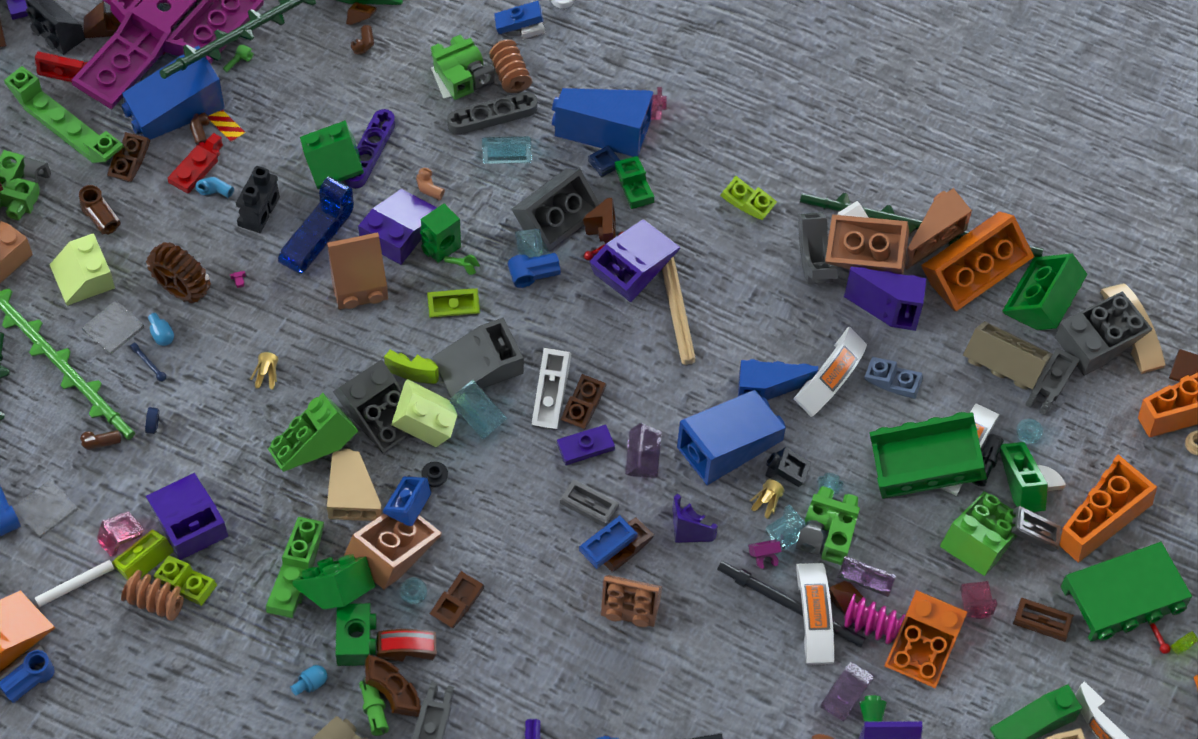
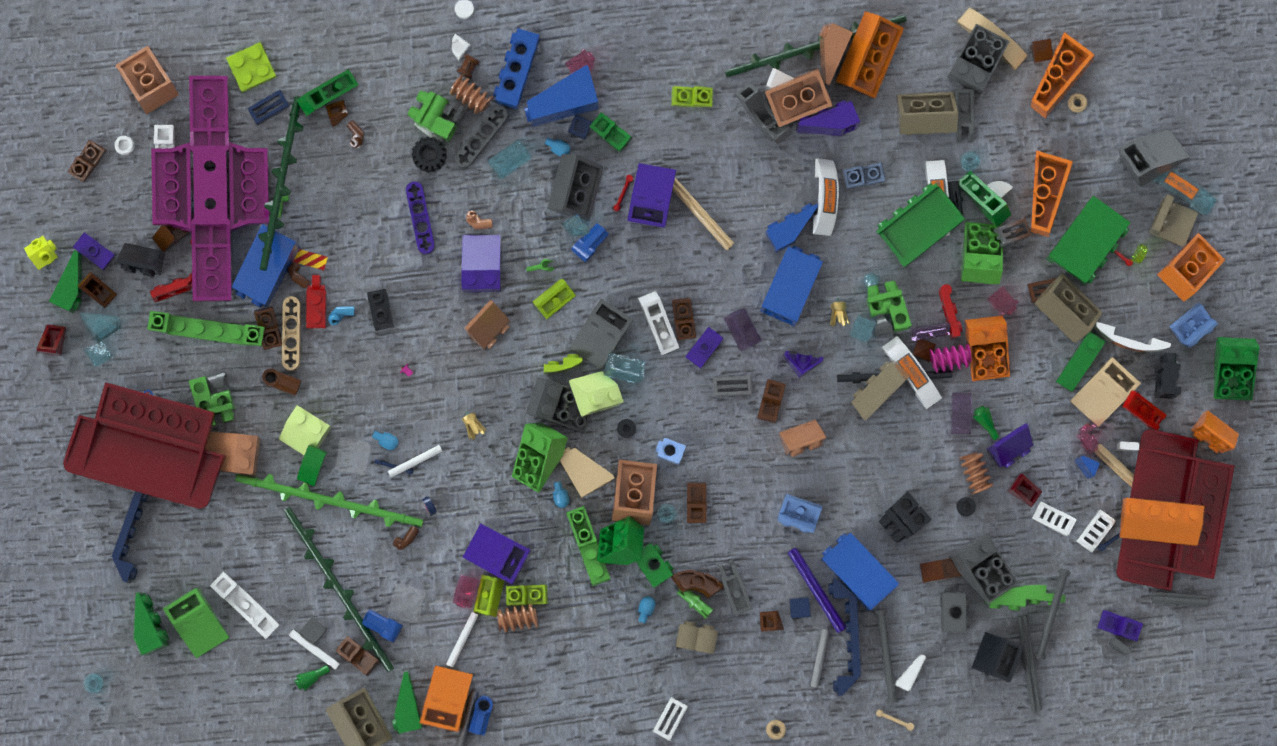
camera: 30 degrees left, 25 degrees up
reddish brown gear [146,242,211,304] -> none
clear blue beam [278,176,354,274] -> none
green slope [300,120,364,190] -> none
slope [377,629,437,662] -> none
blue slope [383,476,431,526] -> none
green brick [420,203,461,263] -> none
blue plate [494,0,543,35] -> none
blue plate [579,515,638,569] -> none
reddish brown slope [583,198,616,244] -> none
magenta tile [748,540,782,569] -> none
black bracket [765,447,811,487] -> none
green slope [1002,253,1088,330] -> none
none -> tan beam [282,296,301,371]
none -> green slope [297,445,327,486]
none -> white bar [388,445,442,478]
none -> black tyre [412,136,447,173]
none -> reddish brown bush [456,54,480,79]
none -> blue brick [493,28,540,110]
none -> dark azure cylinder [544,137,570,157]
none -> dark azure cylinder [553,481,570,508]
none -> light blue brick [655,438,686,465]
none -> medium blue bracket [777,494,822,533]
none -> dark tan slope [851,360,910,421]
none -> red plate [938,284,963,340]
none -> dark tan slope [1034,273,1103,343]

